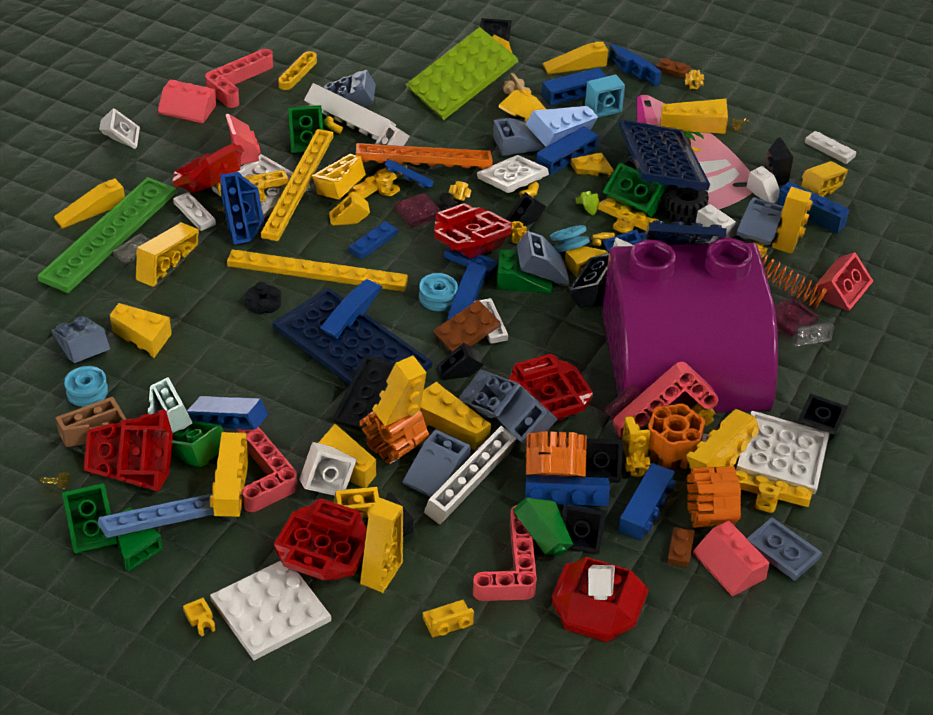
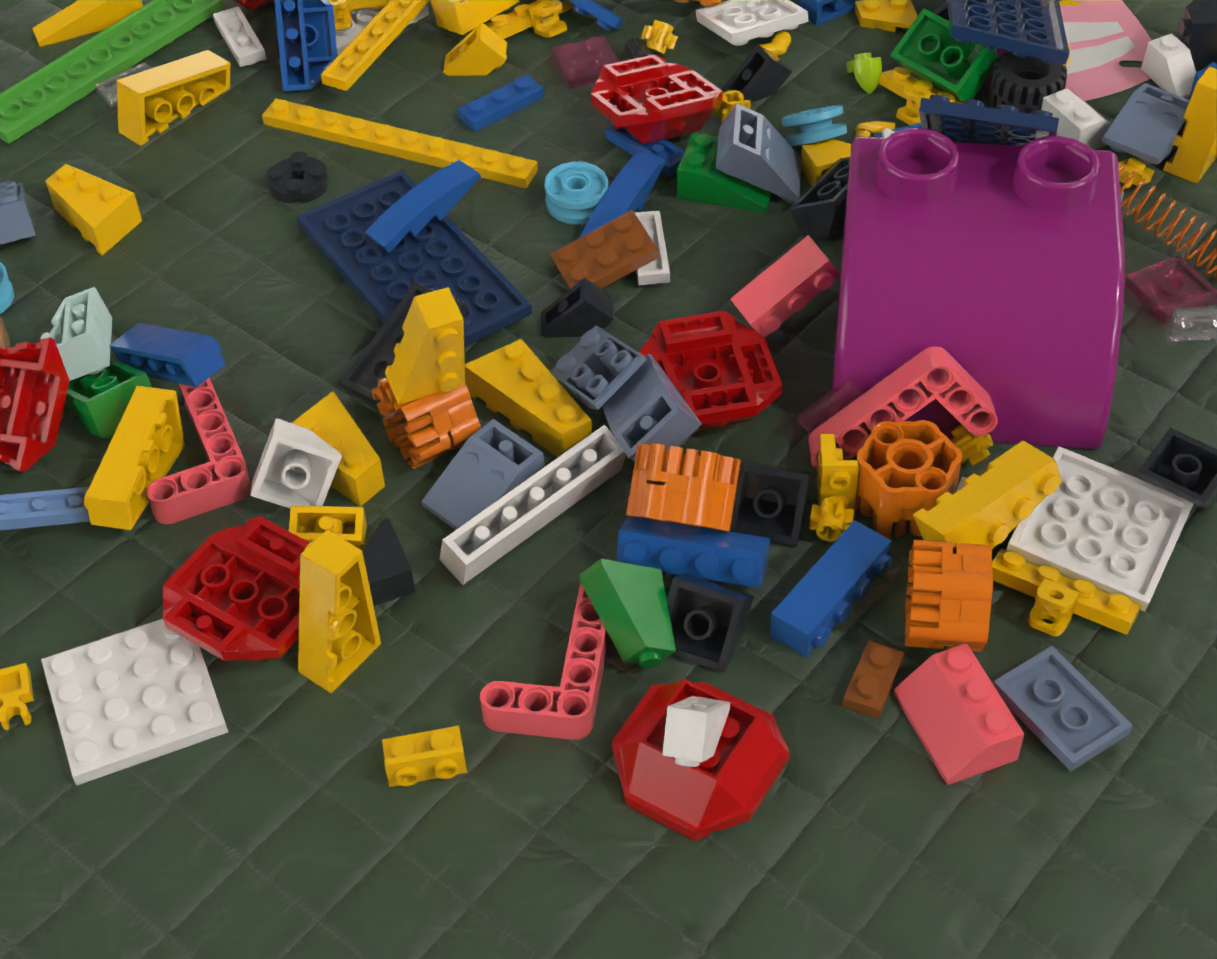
camera: 15 degrees right, 5 degrees up
none -> coral slope [730,235,841,337]

